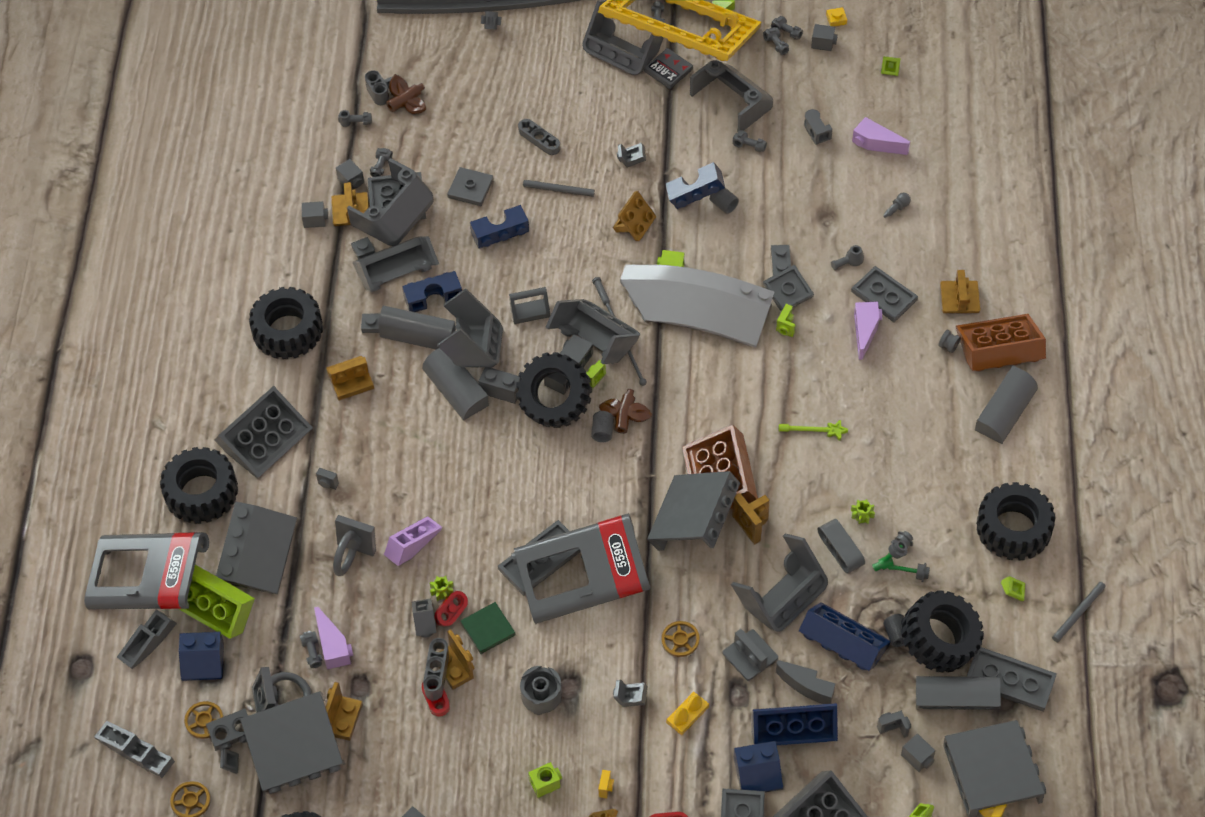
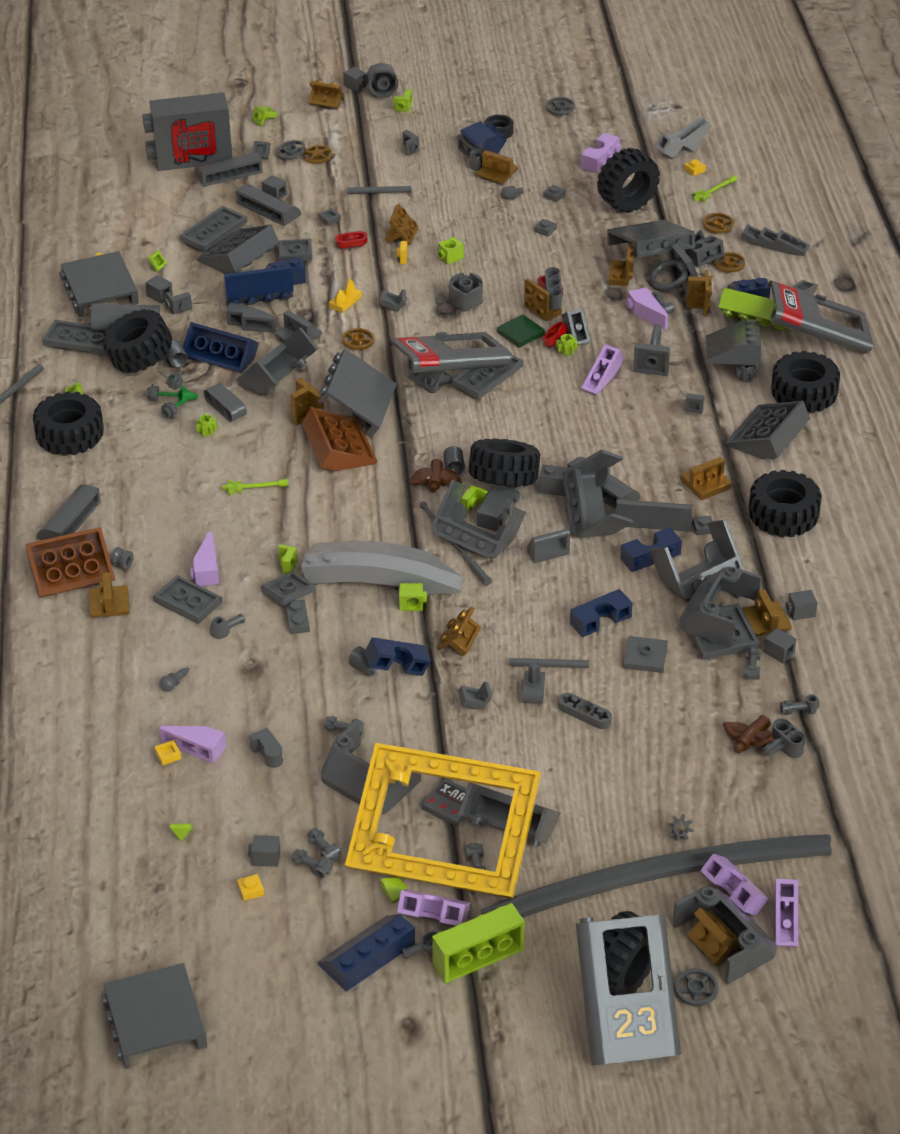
camera: 170 degrees right, 15 degrees down
none -> yellow plate [154,740,182,766]
none -> dark grey beam [523,662,545,704]
none -> pearl gold bracket [686,270,712,316]

